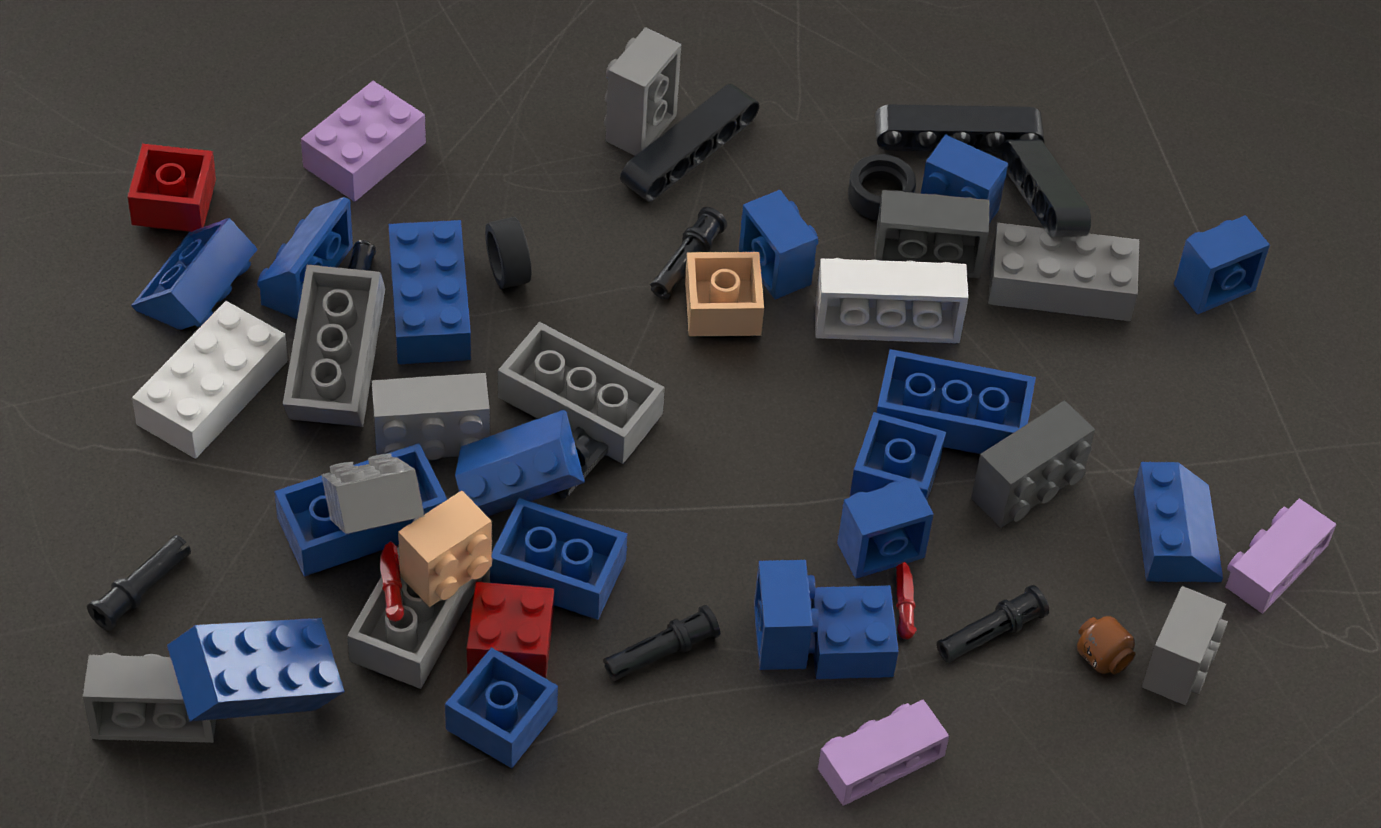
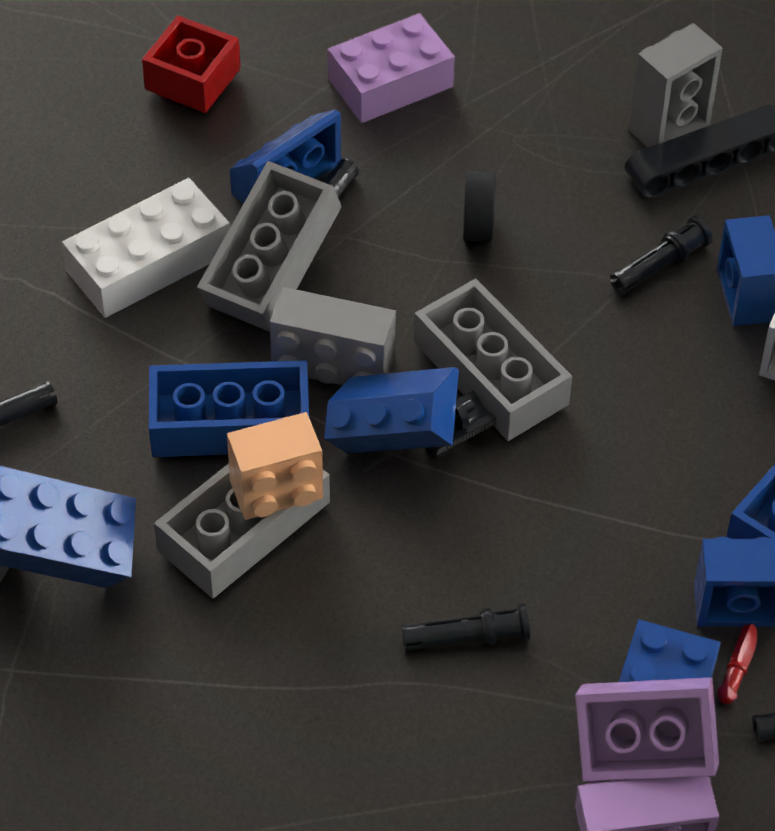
camera: 25 degrees right, 0 degrees up
blue slope [131,218,257,330] -> none
light grey brick [321,453,424,534] -> none
red piece [380,542,404,622] -> none
blue brick [389,220,471,364] -> none
blue brick [445,647,558,768] -> none
red brick [467,582,554,679] -> none
blue brick [490,498,628,620] -> none
light nougat brick [685,252,764,336] -> none
blue brick [754,560,819,670] -> none
none -> lavender brick [575,678,719,781]

